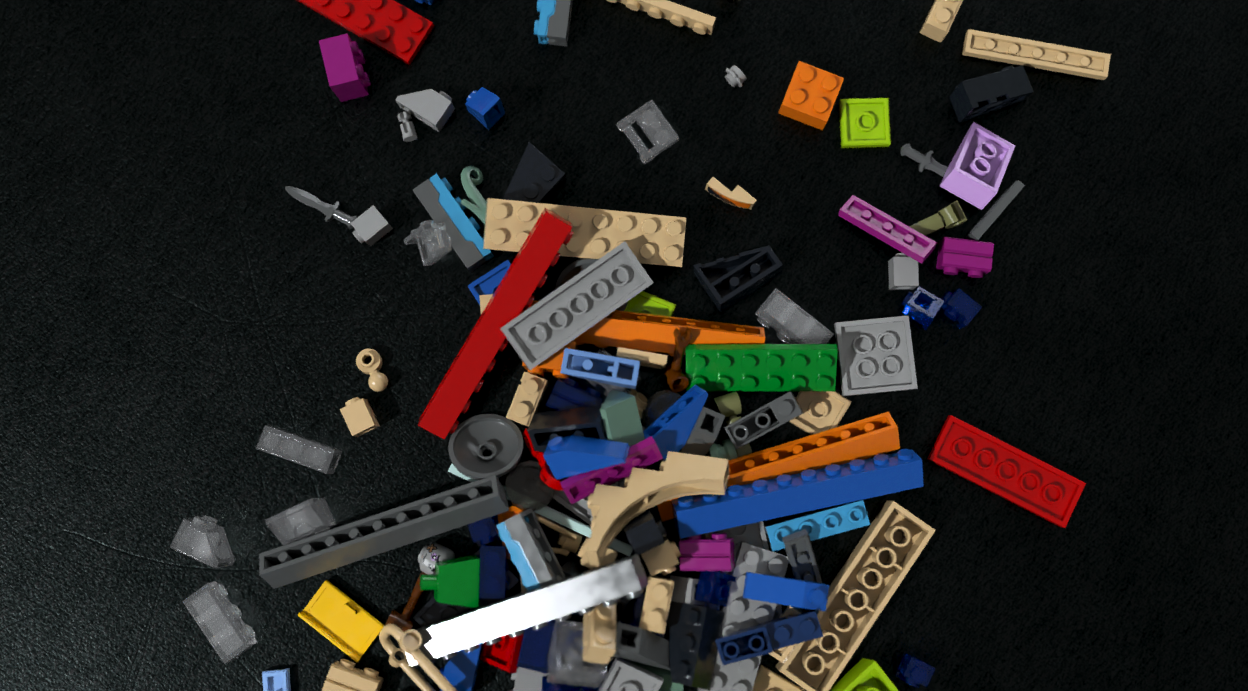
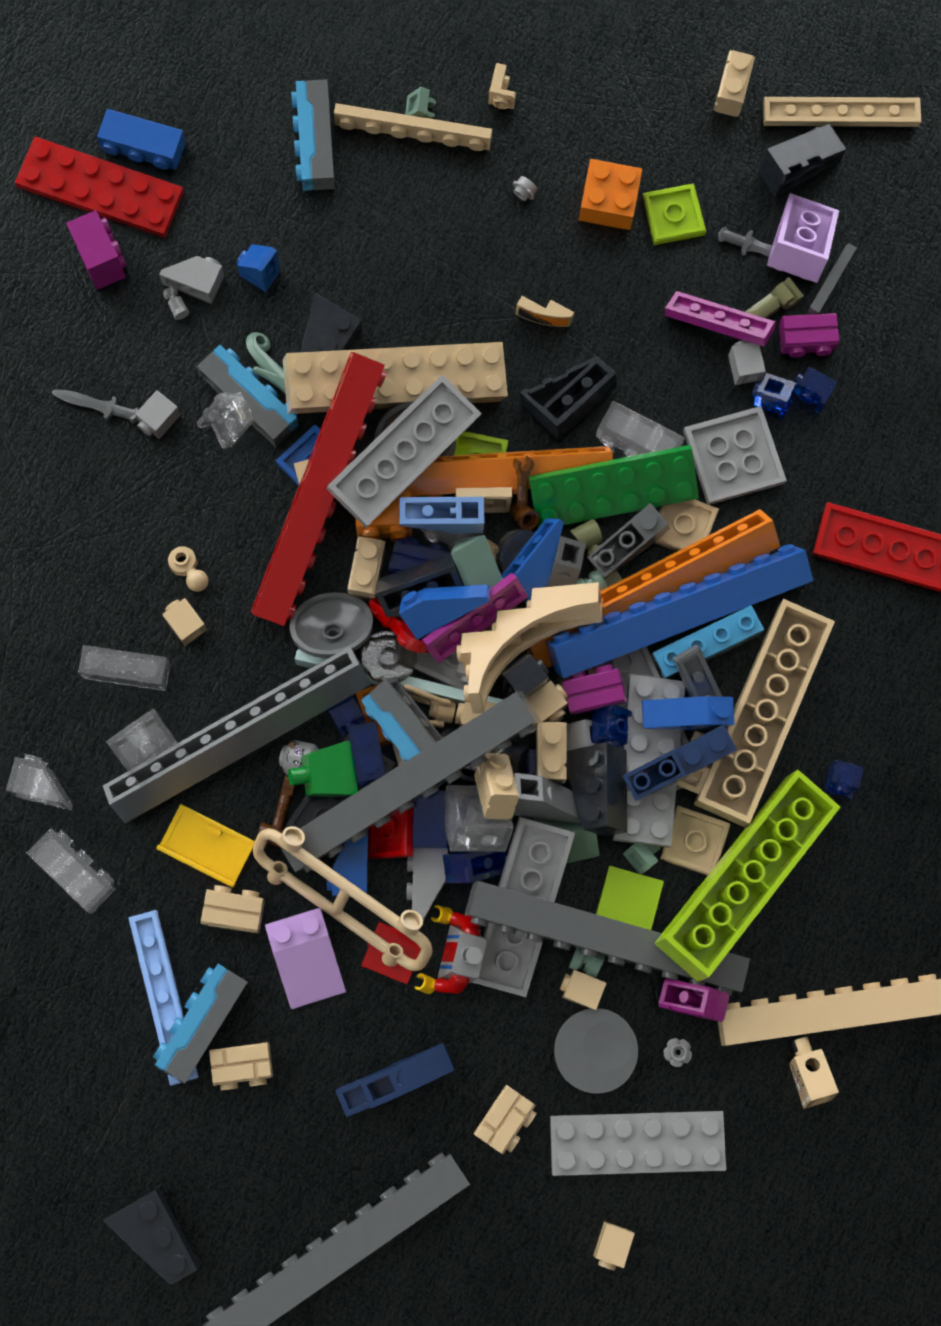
camera: 20 degrees left, 5 degrees down
clear plate [617,100,679,164] -> none

